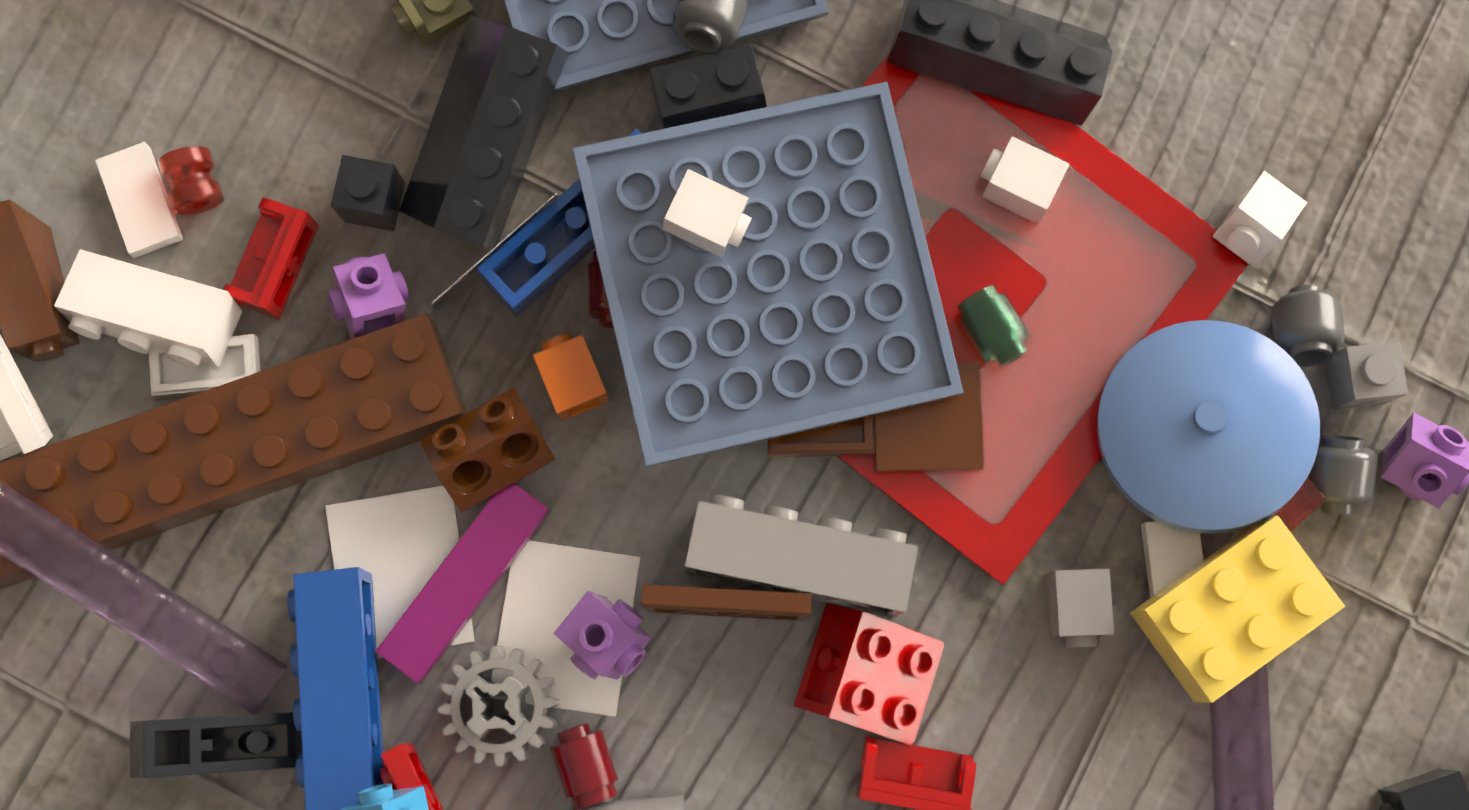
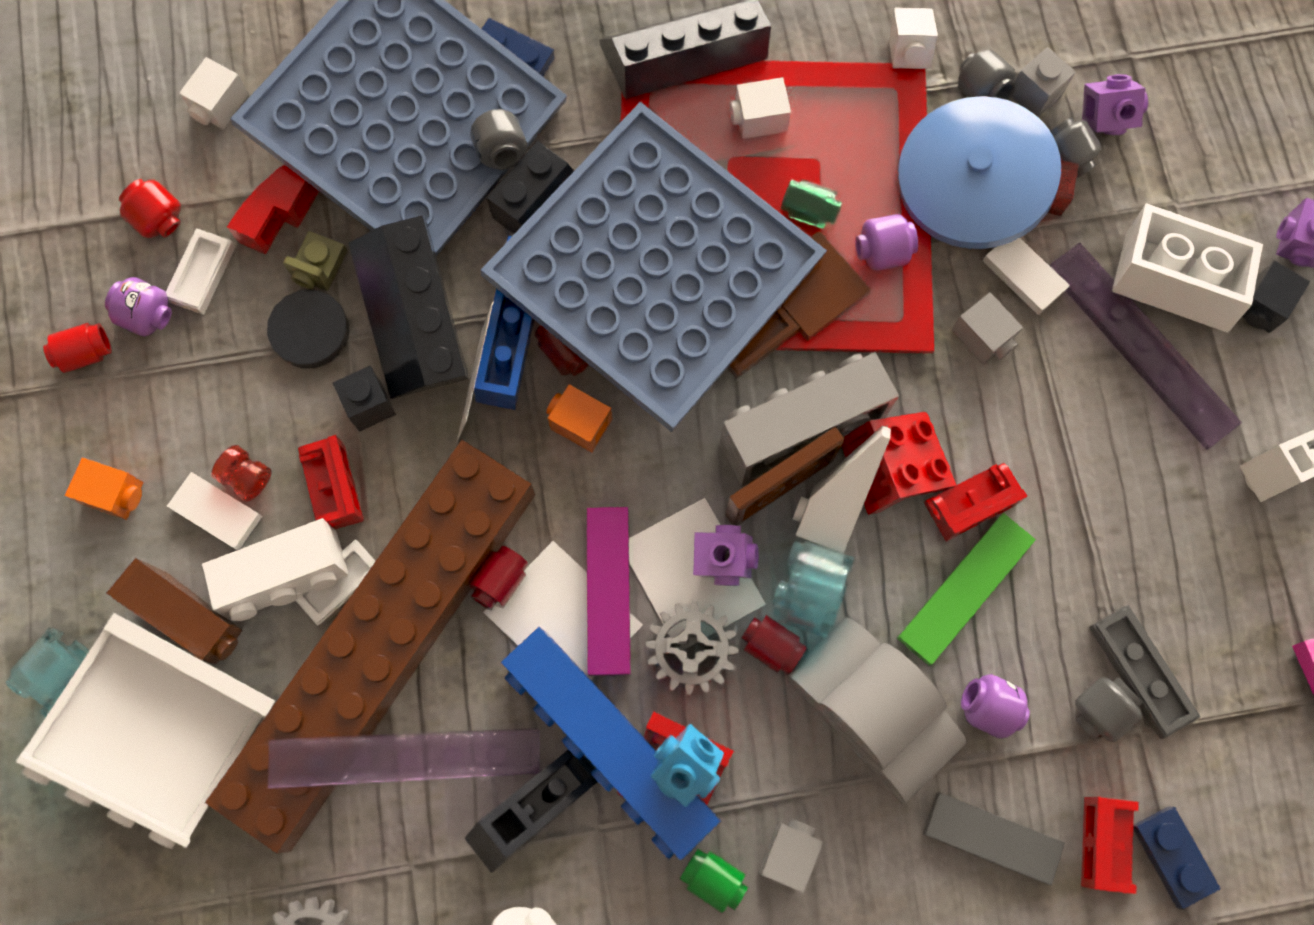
camera: 35 degrees left, 5 degrees down
medium lavender brick [327,253,409,339] -> none
reddish brown brick [420,387,555,513] -> none
white brick [662,169,752,258] -> none
light yellow brick [1130,515,1345,703] -> none
none -> orange brick [64,457,144,520]
none -> black tile [267,290,349,368]
none -> dark red brick [469,545,529,611]
none -> clear light blue brick [773,541,855,639]
none -> white slope [793,426,891,554]
none -> medium lavender head [855,214,918,270]
none -> white brick [1112,204,1263,333]

